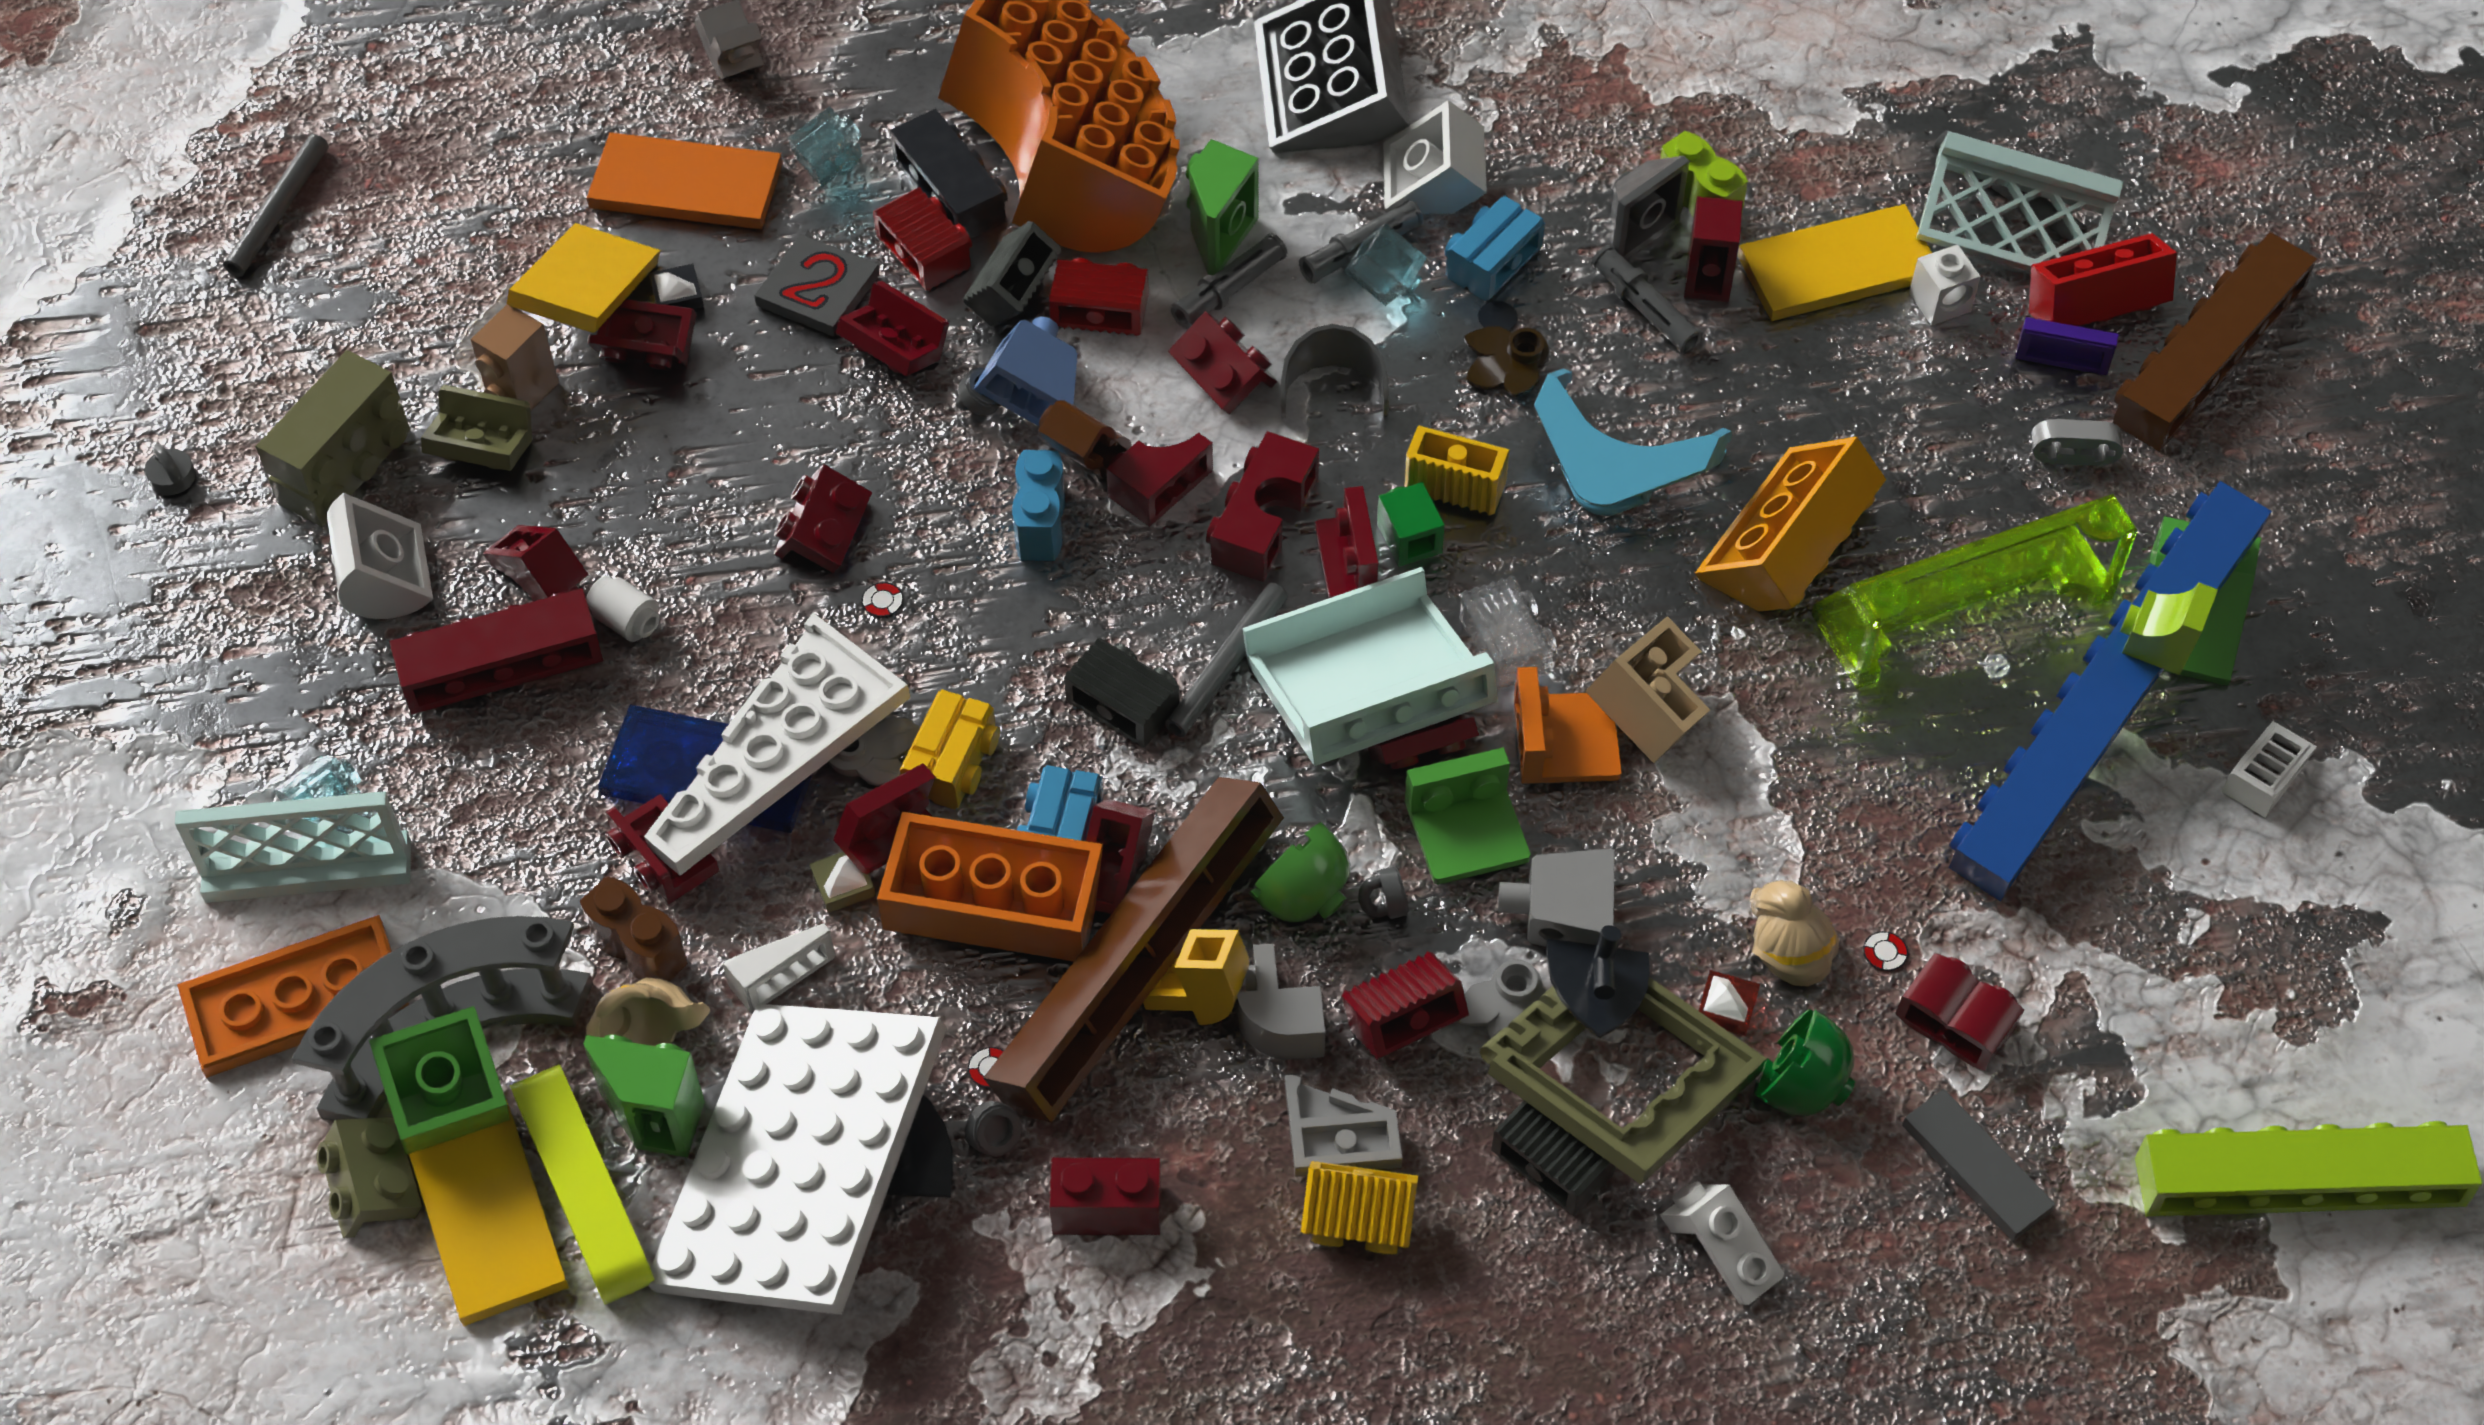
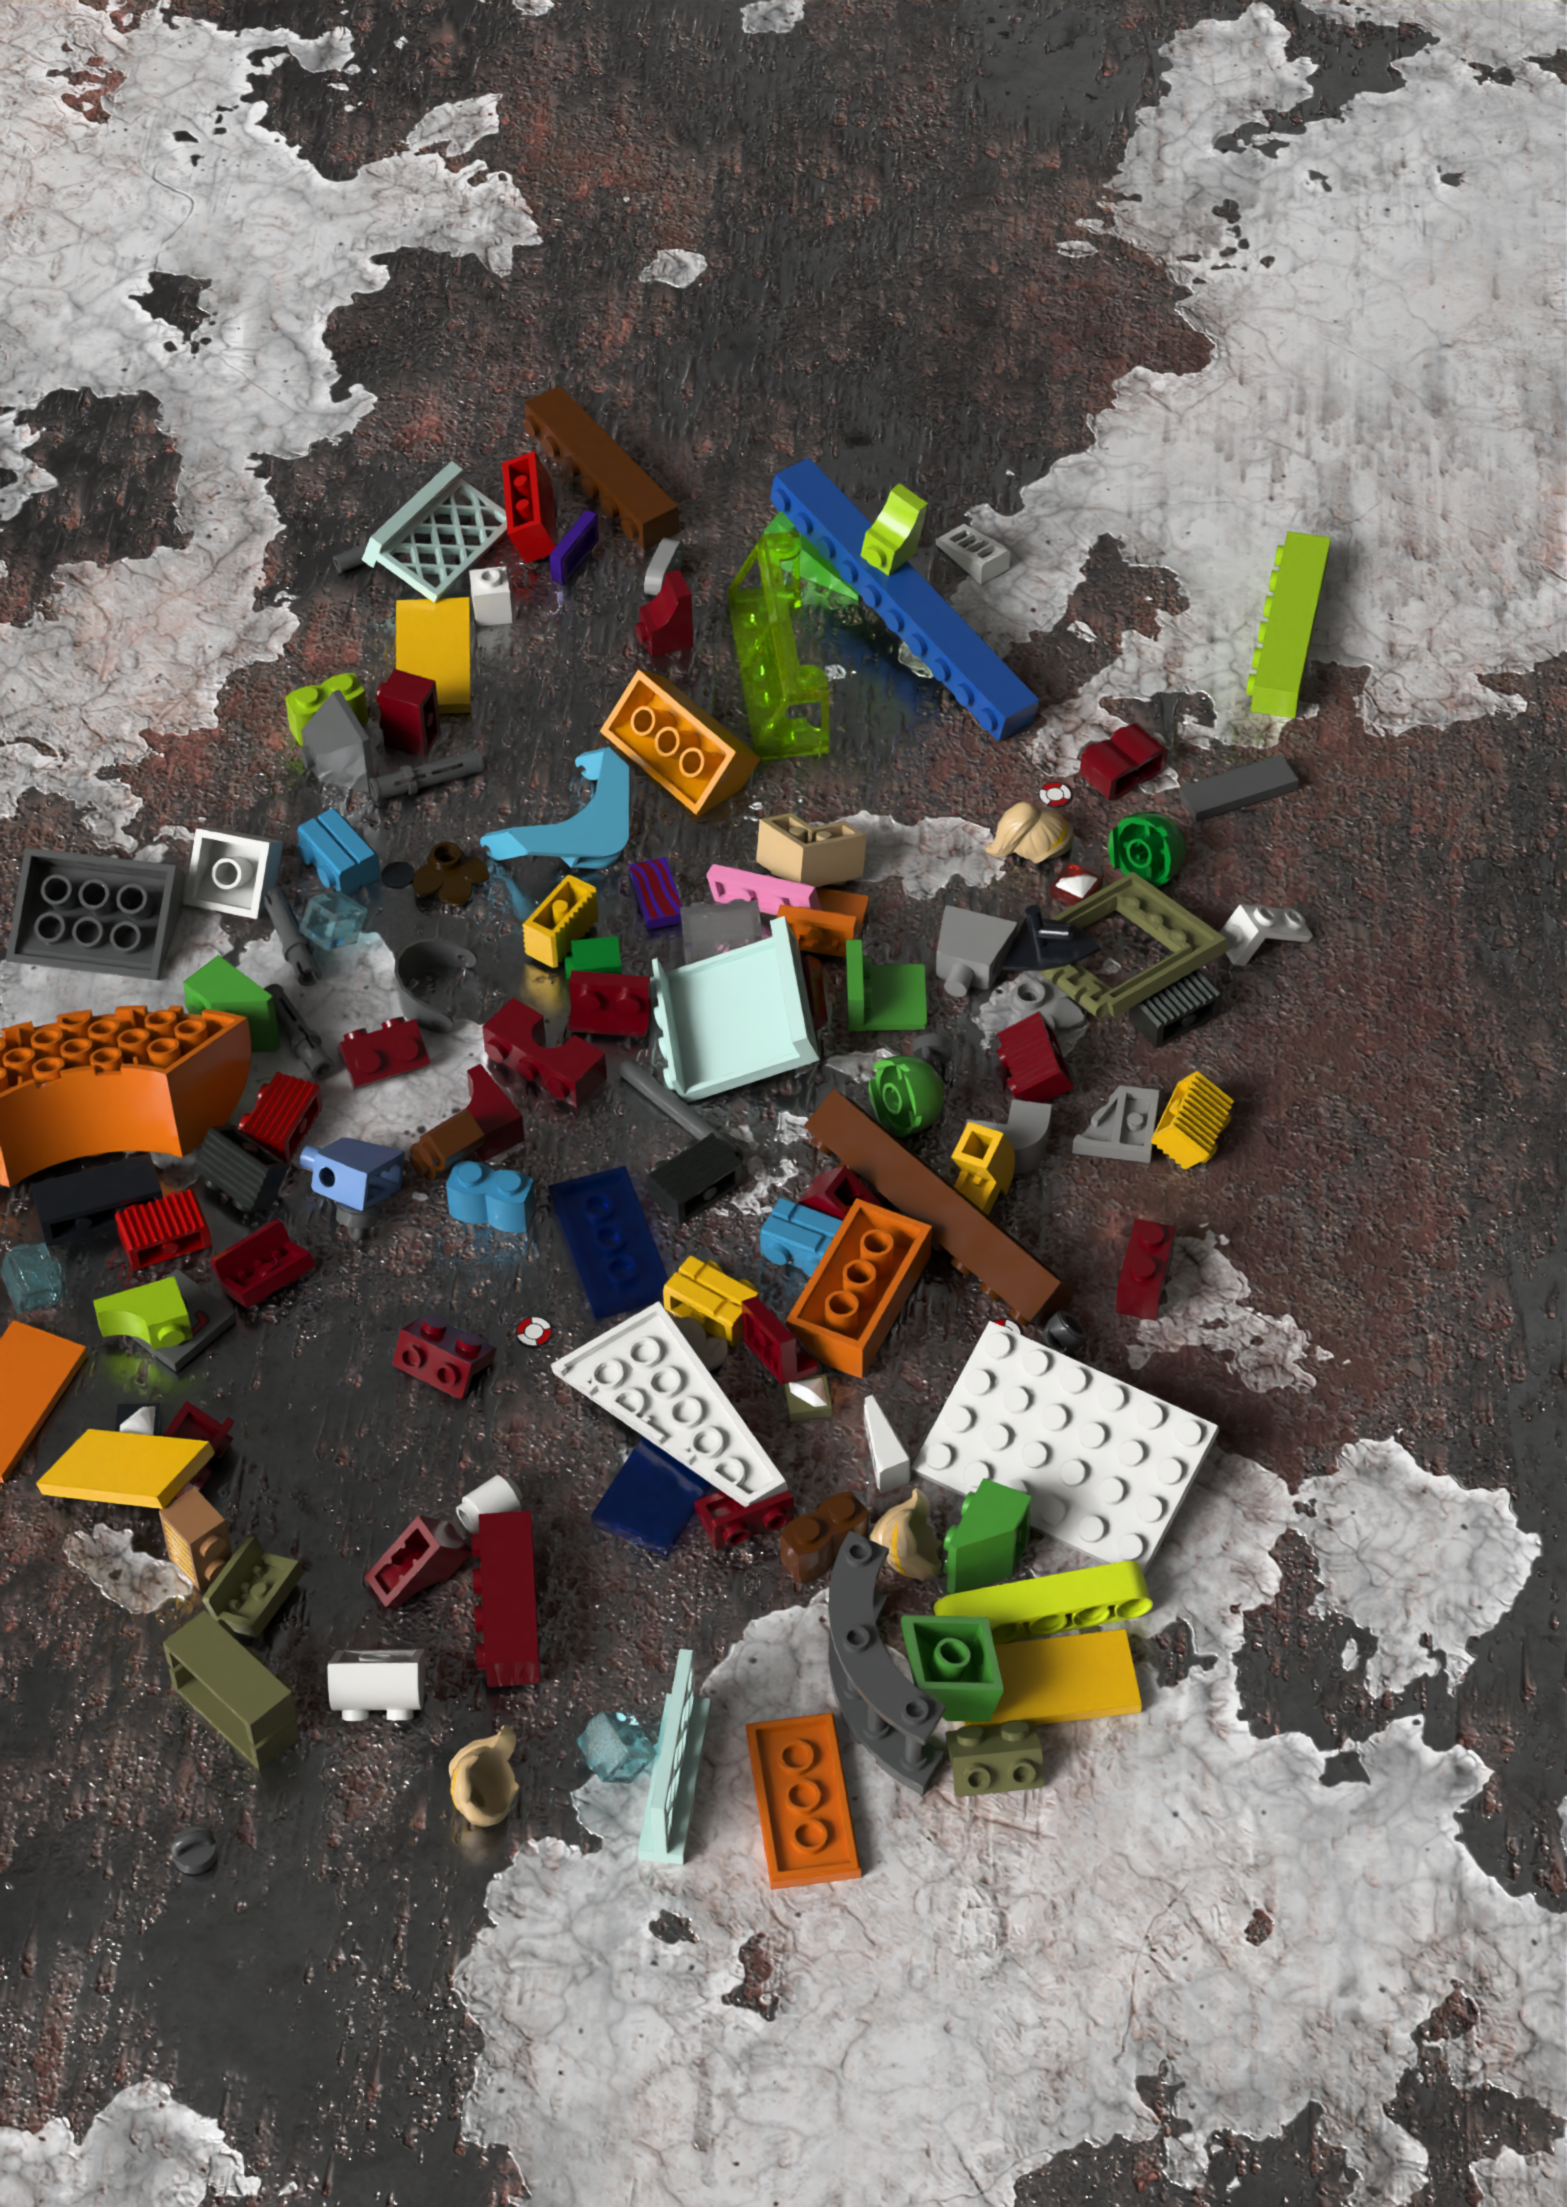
camera: 75 degrees left, 5 degrees down
none -> lime arch [93,1276,193,1351]
none -> tan hair [449,1725,520,1827]
none -> clear blue tile [547,1165,669,1320]
none -> tile [629,857,685,930]
none -> dark red arch [635,570,694,658]
none -> bright pink plate [706,864,822,915]

